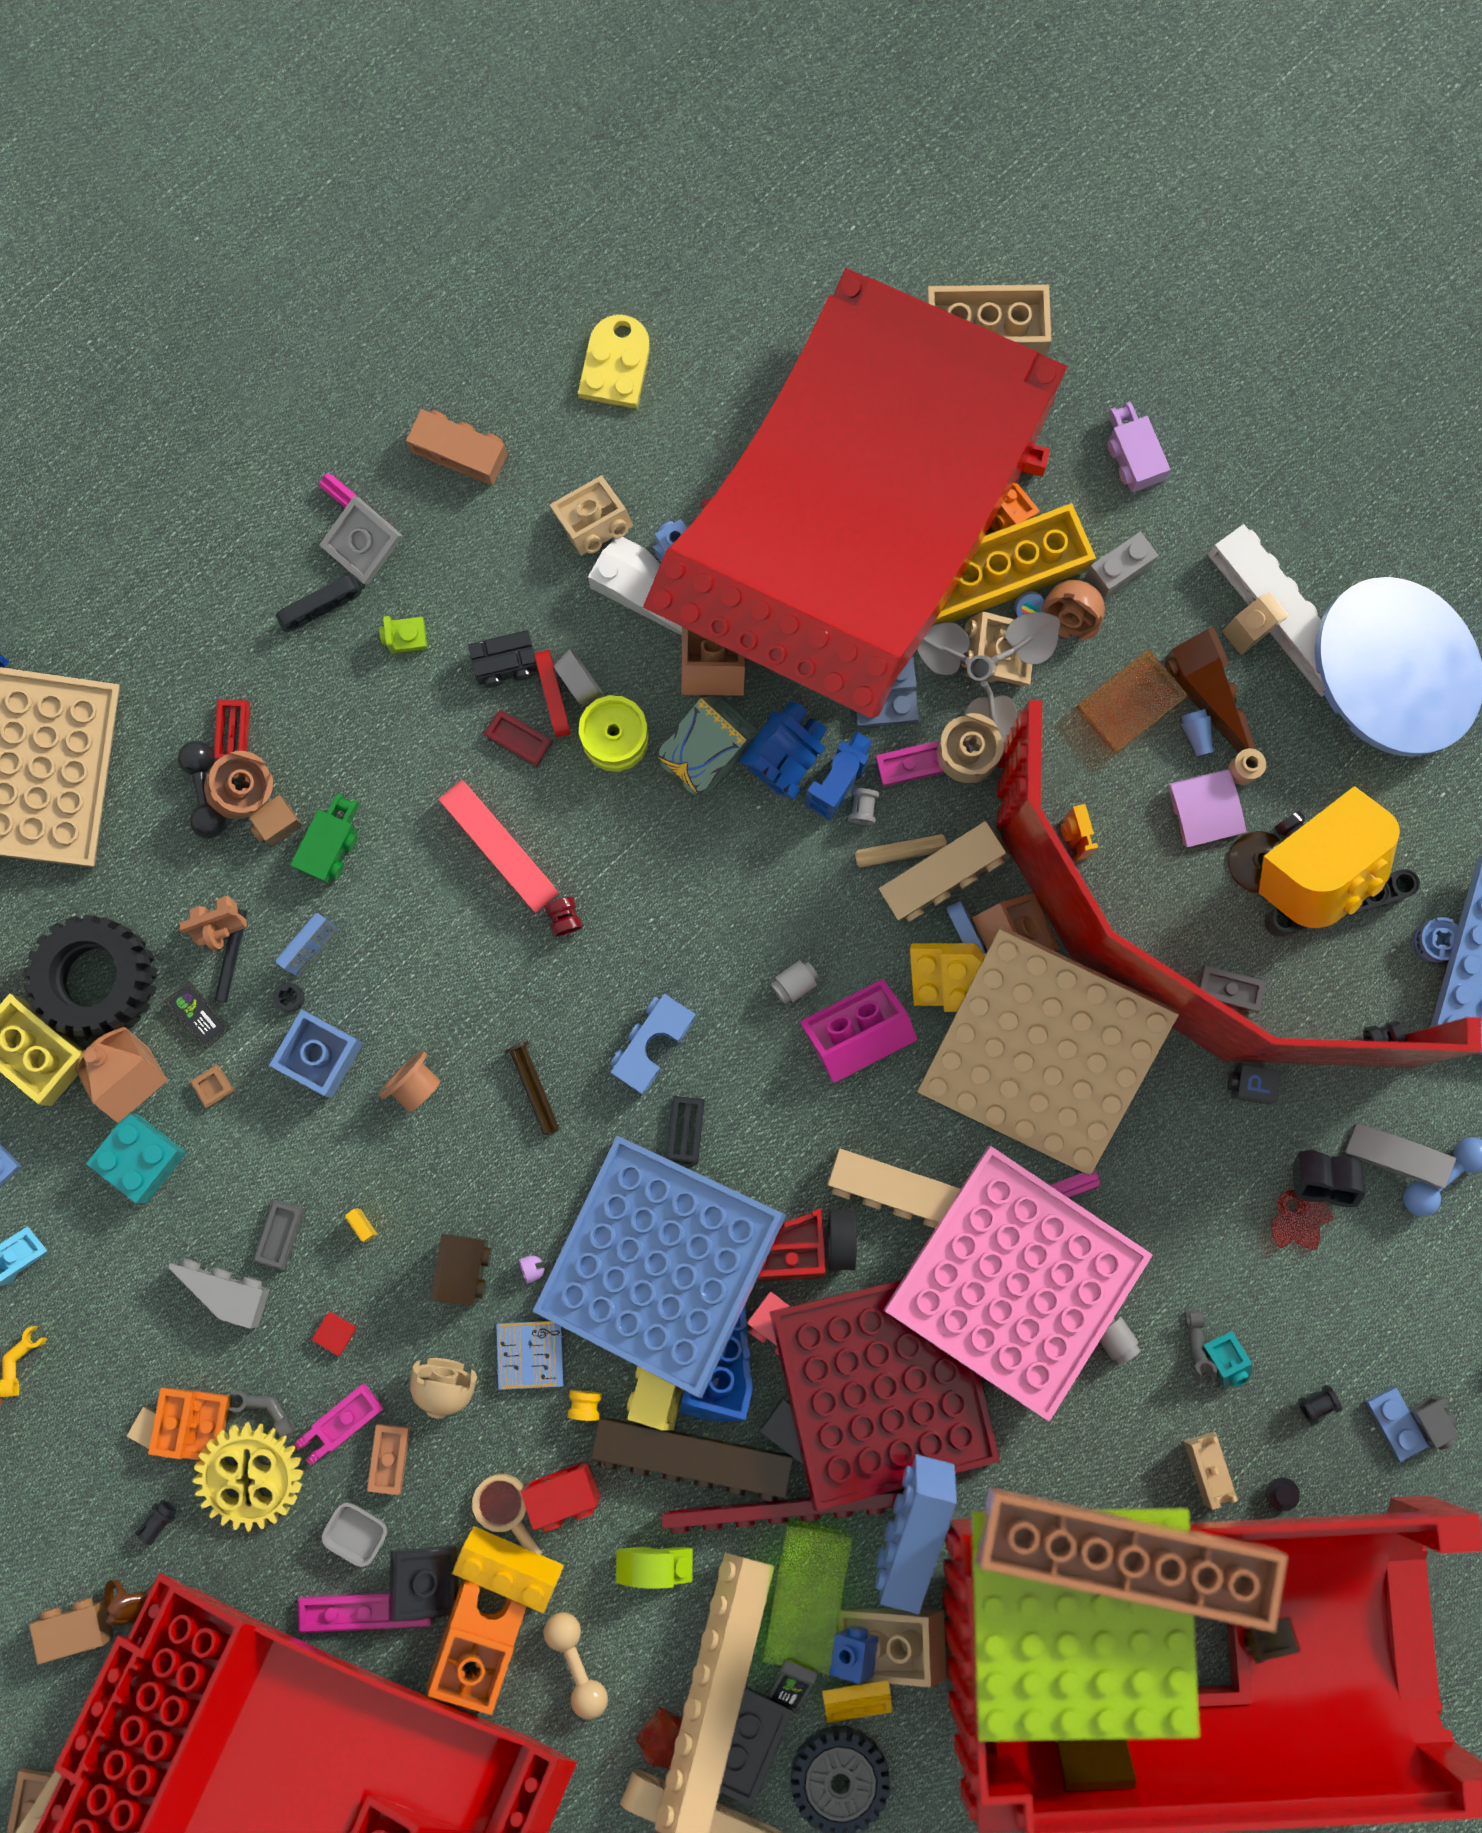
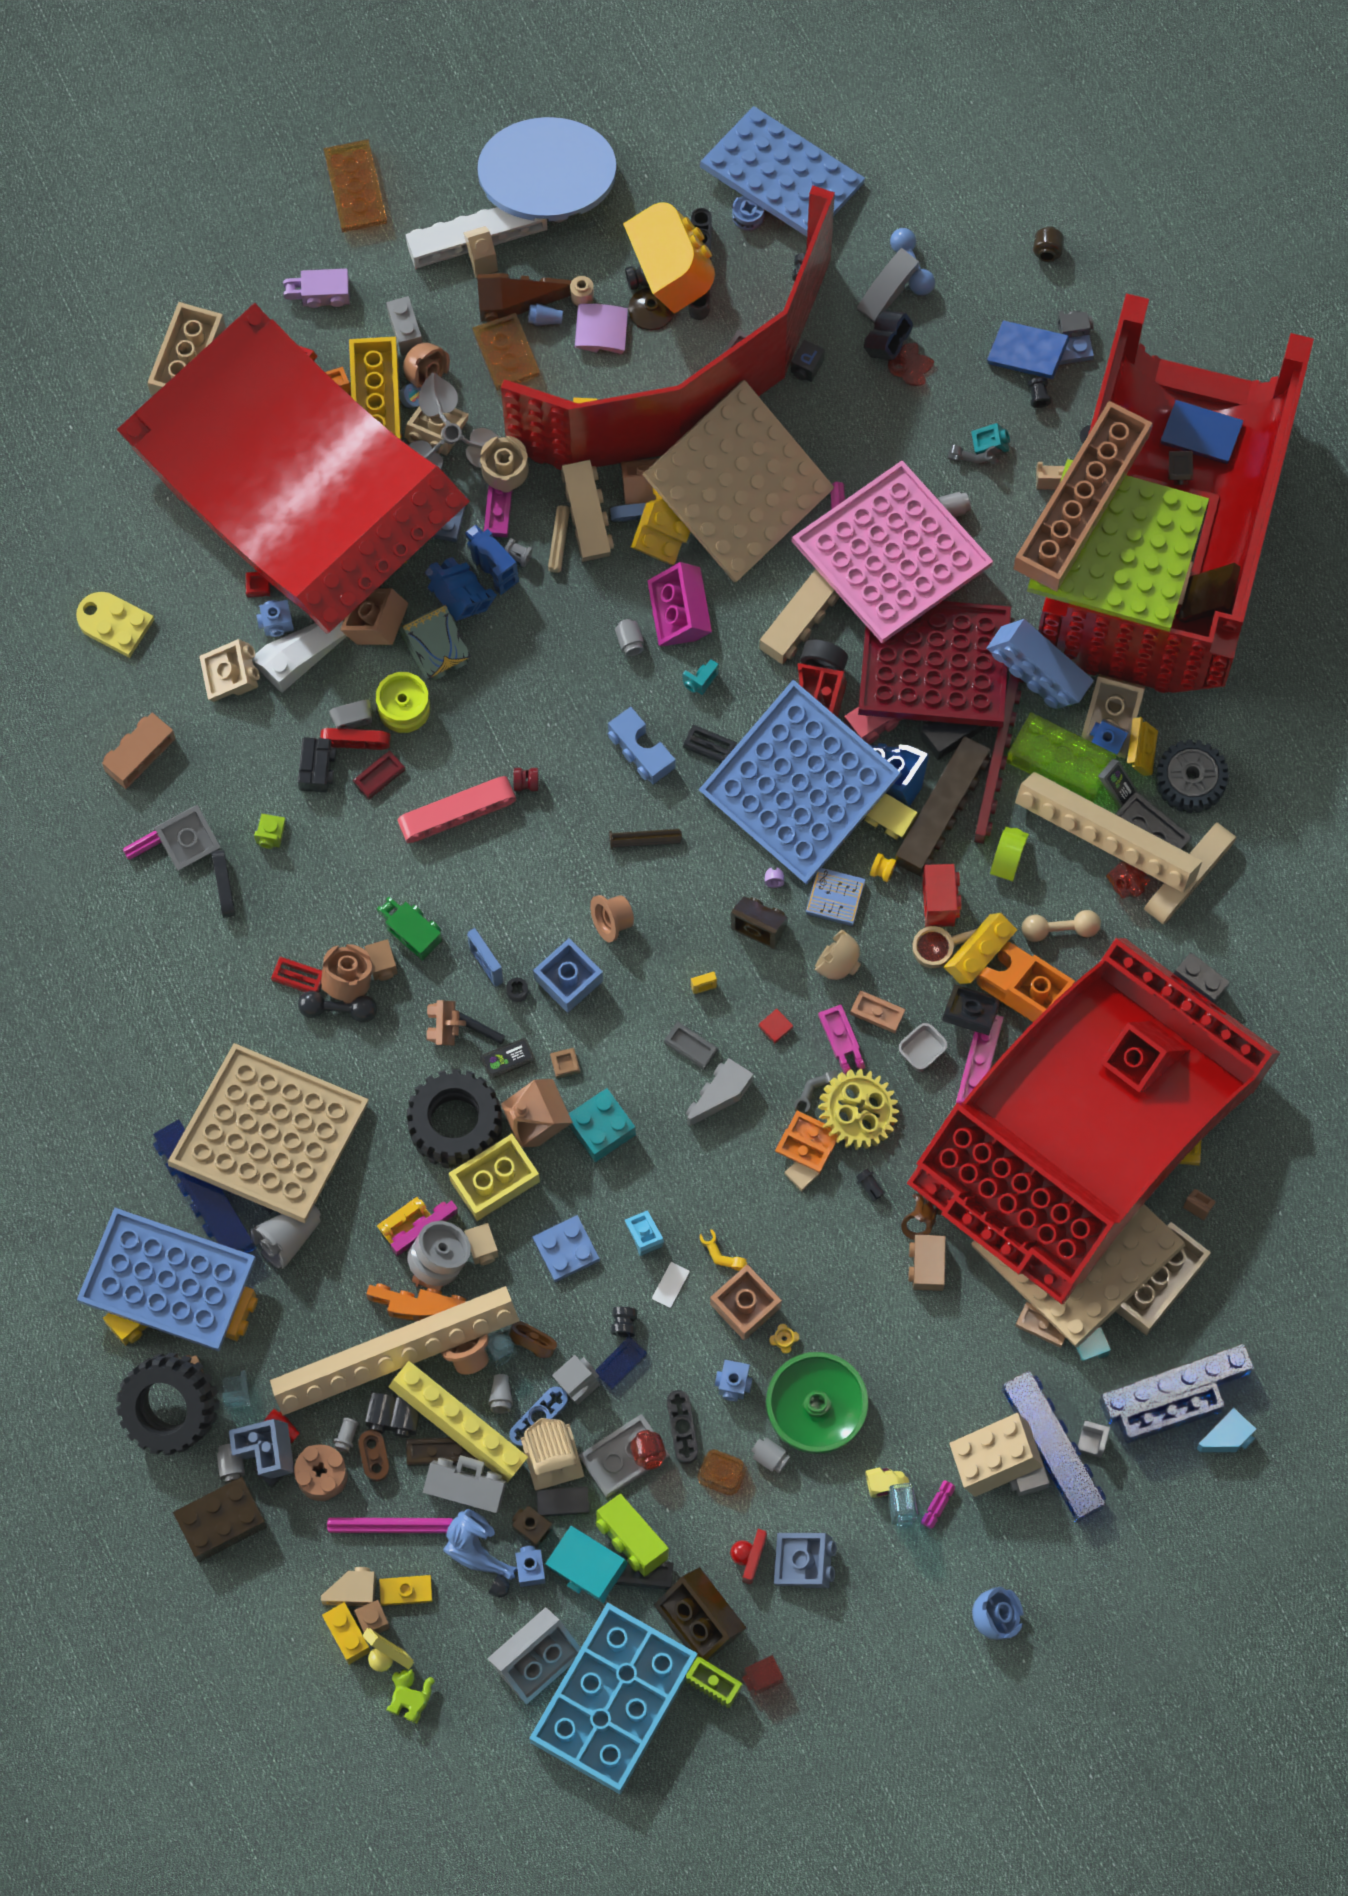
camera: 70 degrees left, 10 degrees down
none -> clear orange plate [323,139,387,233]
none -> teal bracket [682,659,719,695]
none -> blue tile [987,320,1069,379]
none -> blue tile [1160,400,1243,465]

